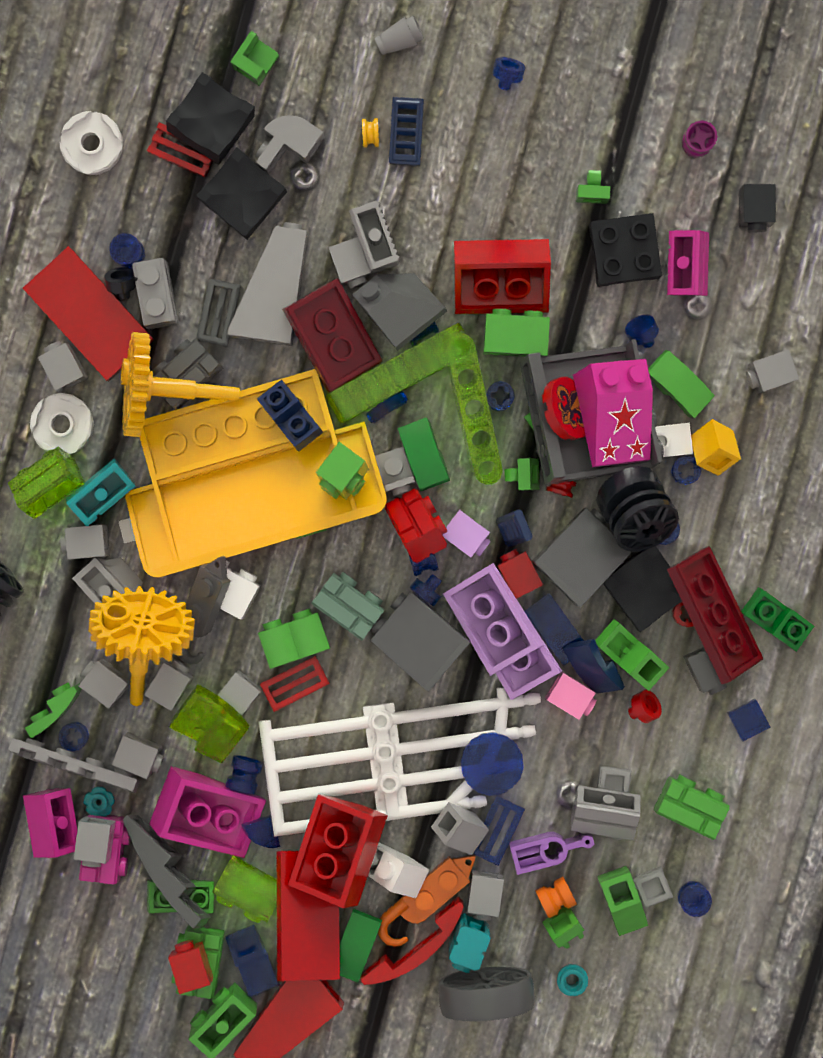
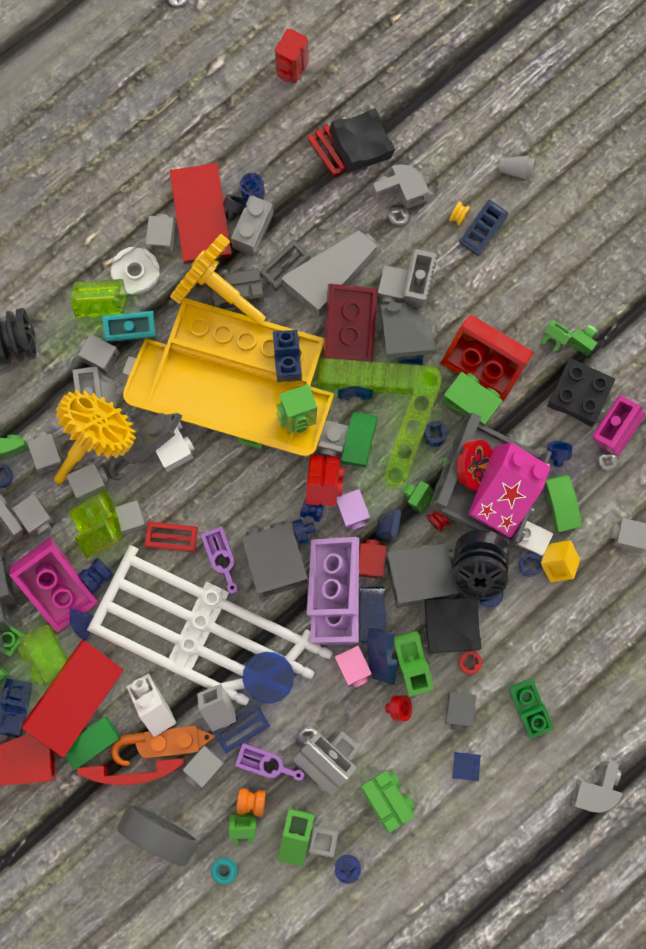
camera: 40 degrees right, 10 degrees down
white tile [60,111,123,175] -> none
black brick [197,147,287,240] -> none
bright green panel [230,31,279,86] -> none
bright green brick [258,608,330,669] -> none
red slope [288,794,388,909] -> none
sand green brick [311,572,385,641] -> none
teal brick [448,913,491,973] -> none
clear blue tile [492,57,526,90] -> none
dark red tile [667,546,763,684] -> none
none -> medium lavender piece [200,526,239,596]
none -> red brick [274,29,309,83]
none -> bright green tile [542,320,573,352]

